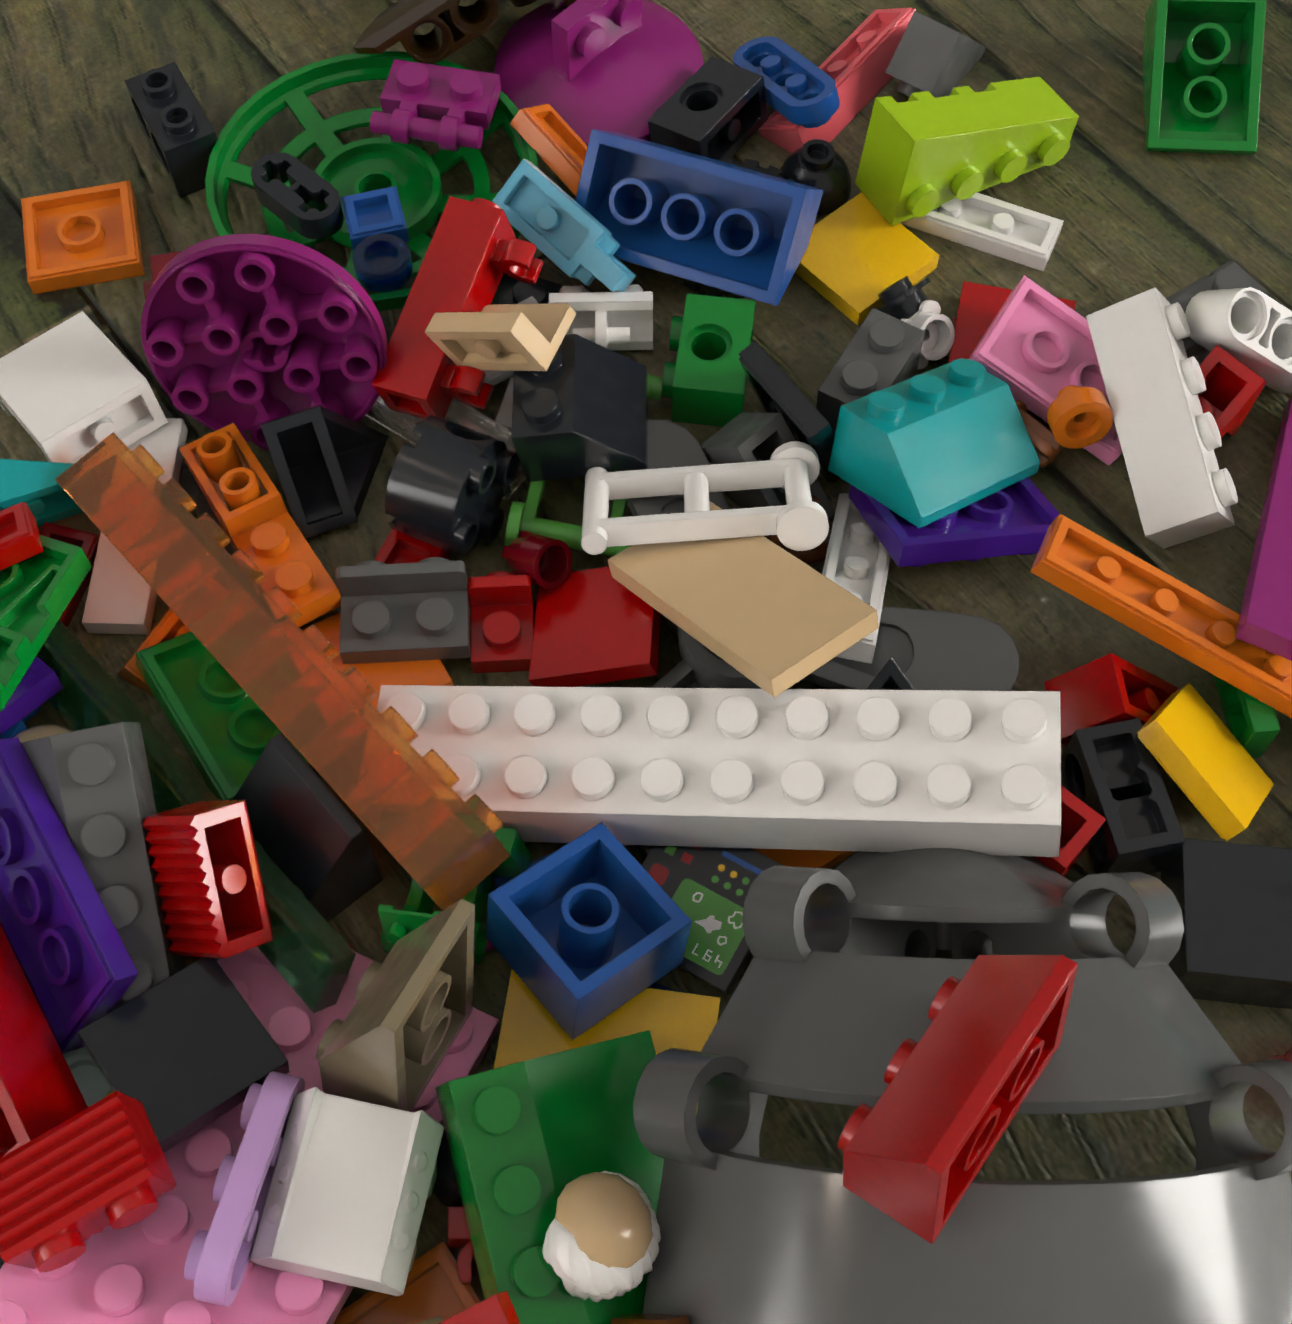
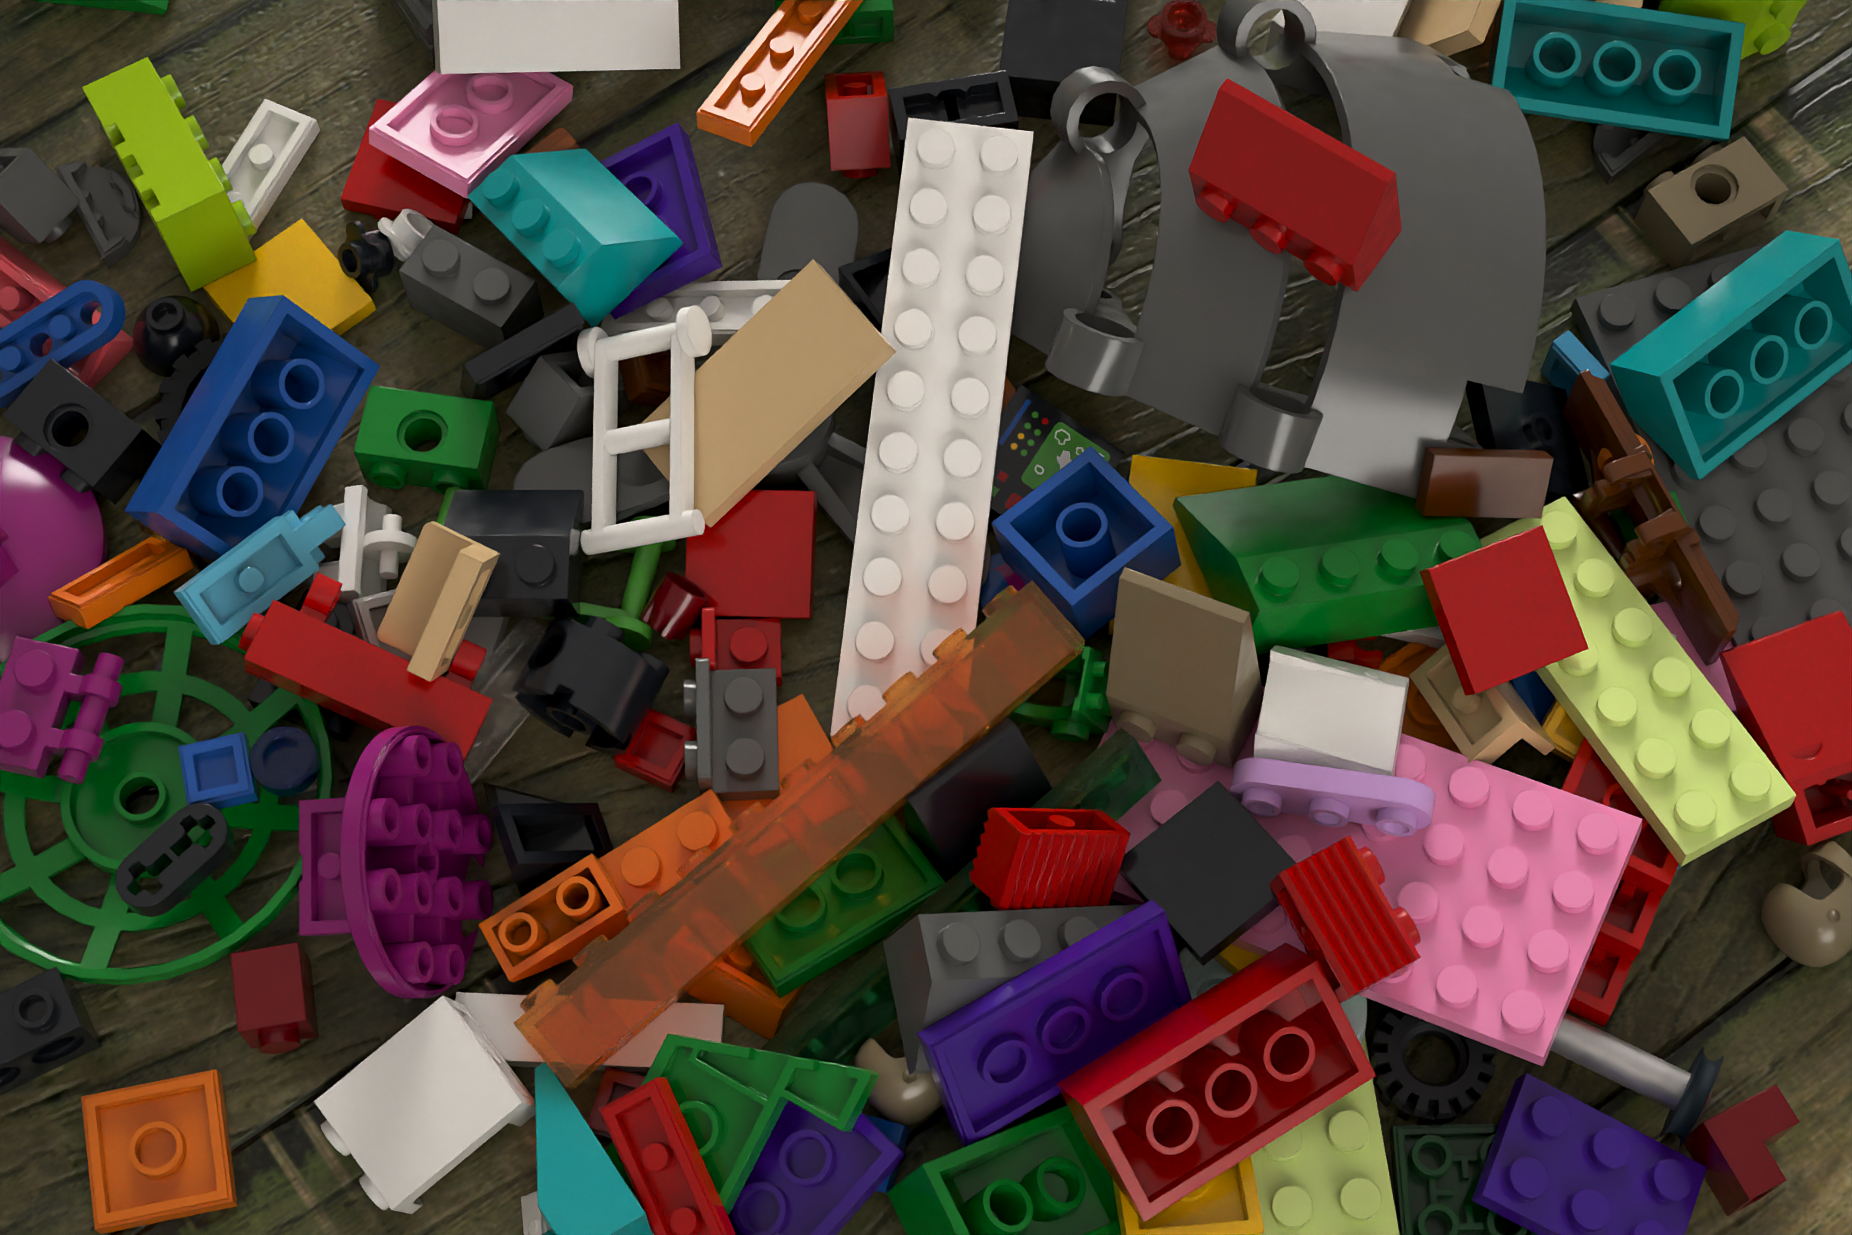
camera: 90 degrees left, 5 degrees up
hair [542,1171,661,1302] -> none
orange tile [1047,385,1114,449] -> none
yellow tile [1137,682,1274,842] -> none

